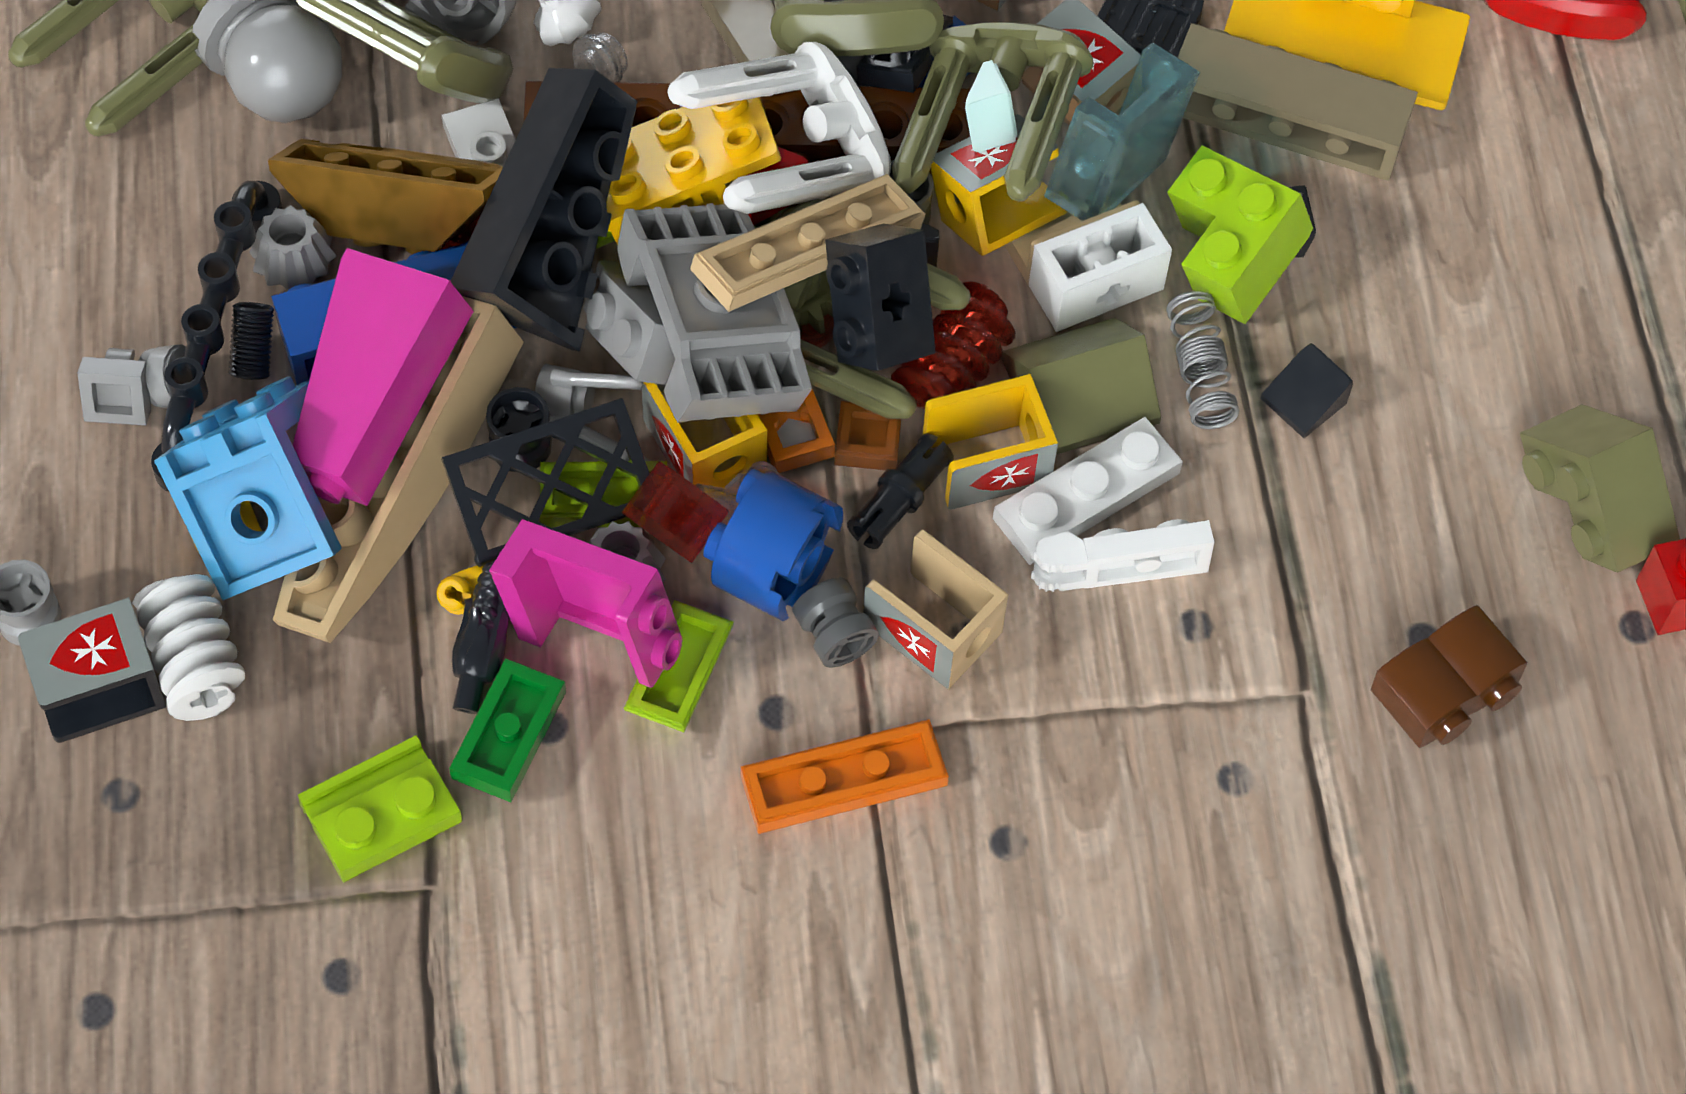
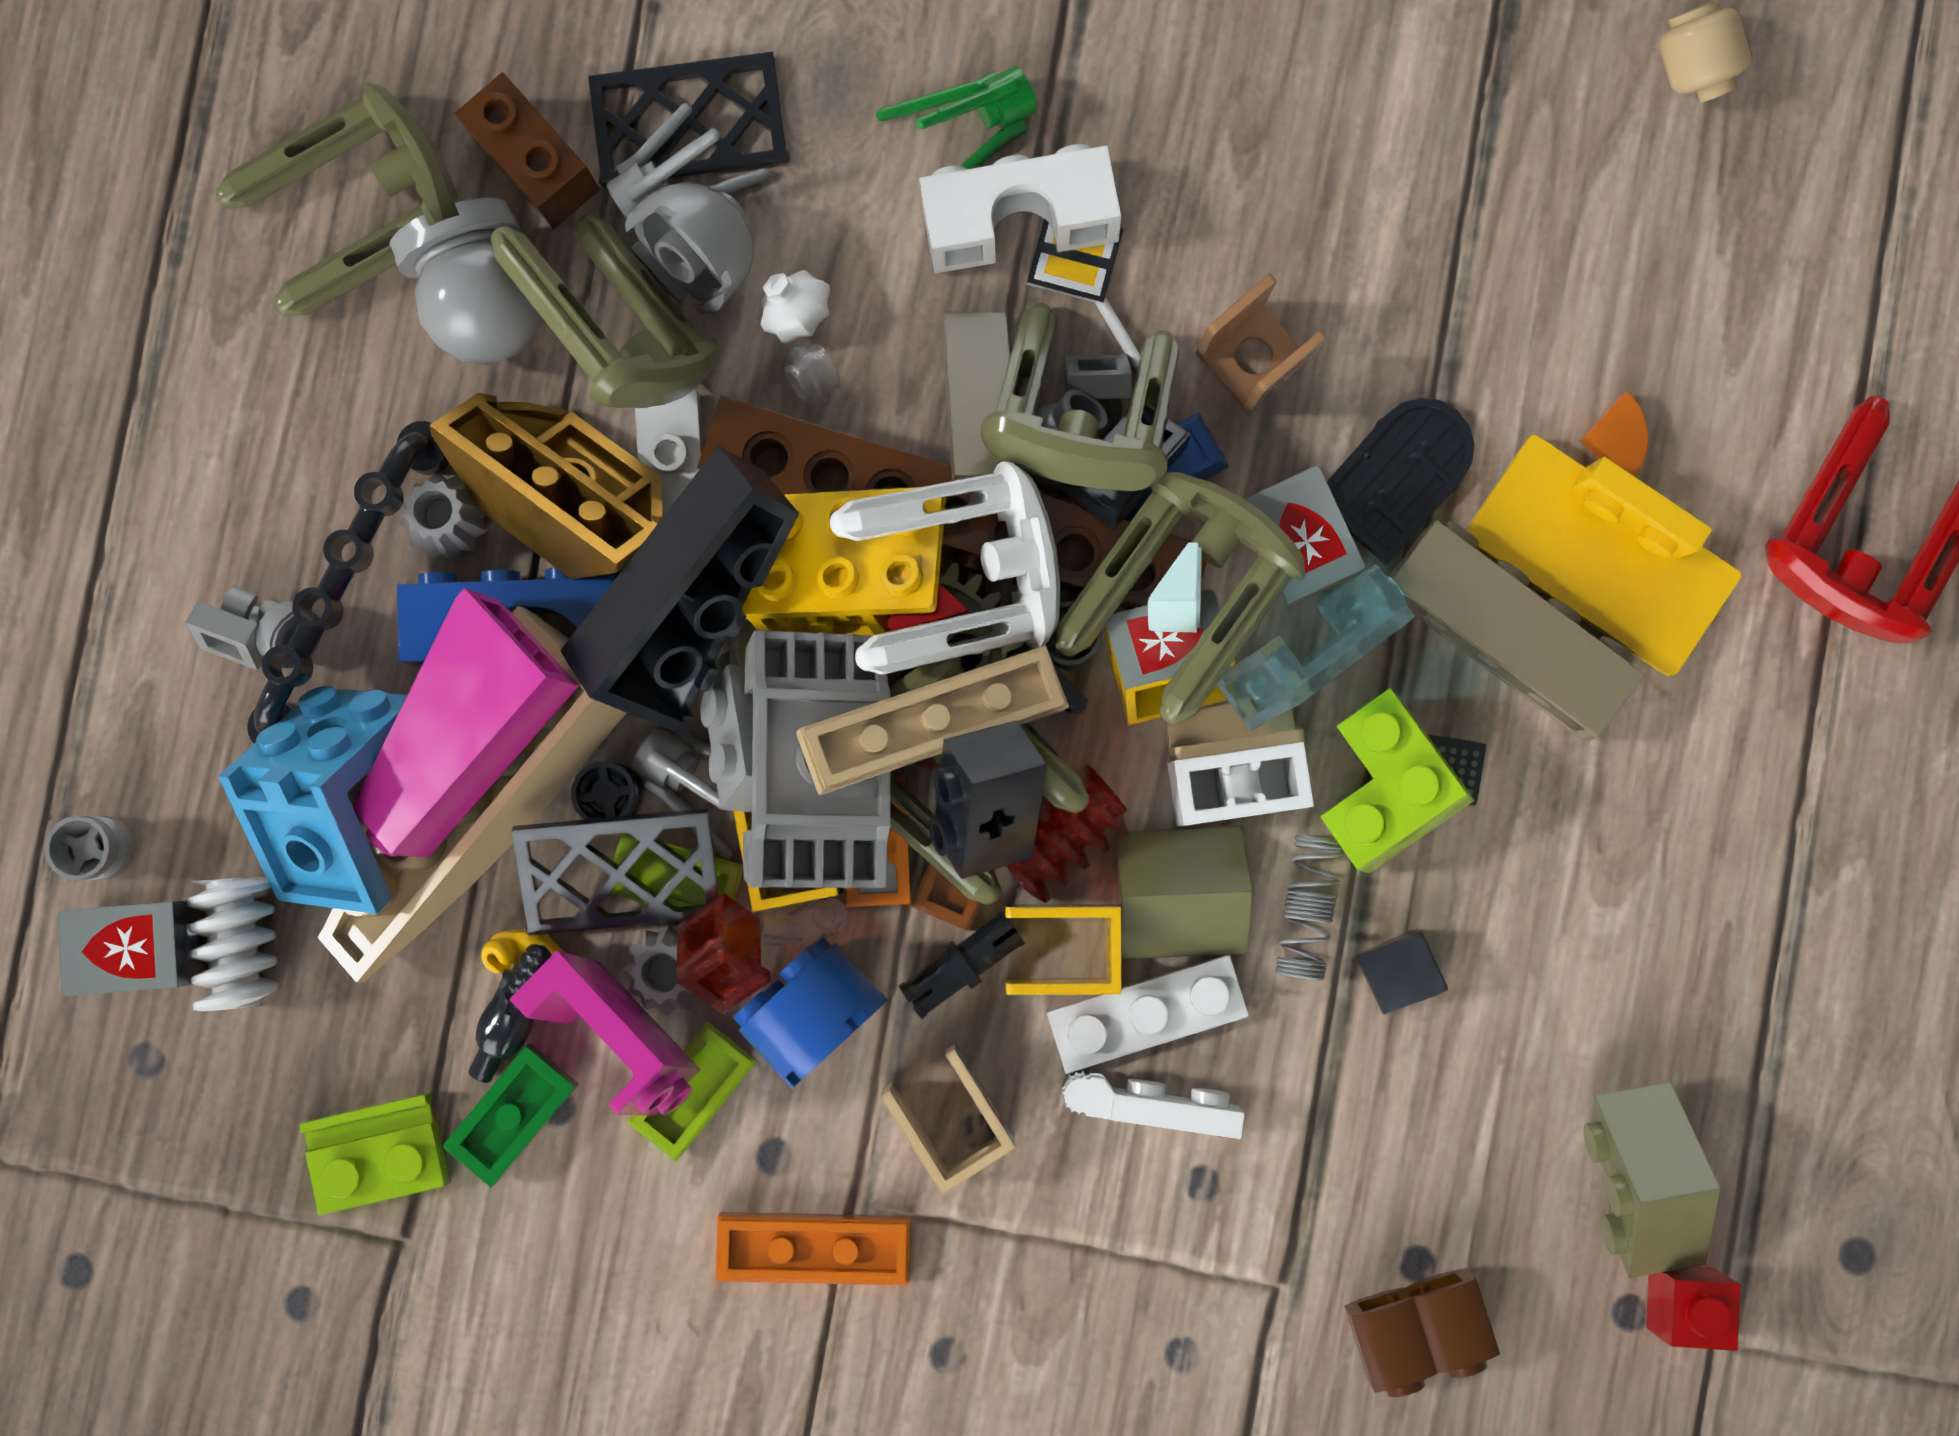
camera: 20 degrees right, 25 degrees up
black piece [228,302,274,380] -> none
dark grey wheel [792,577,879,668] -> none

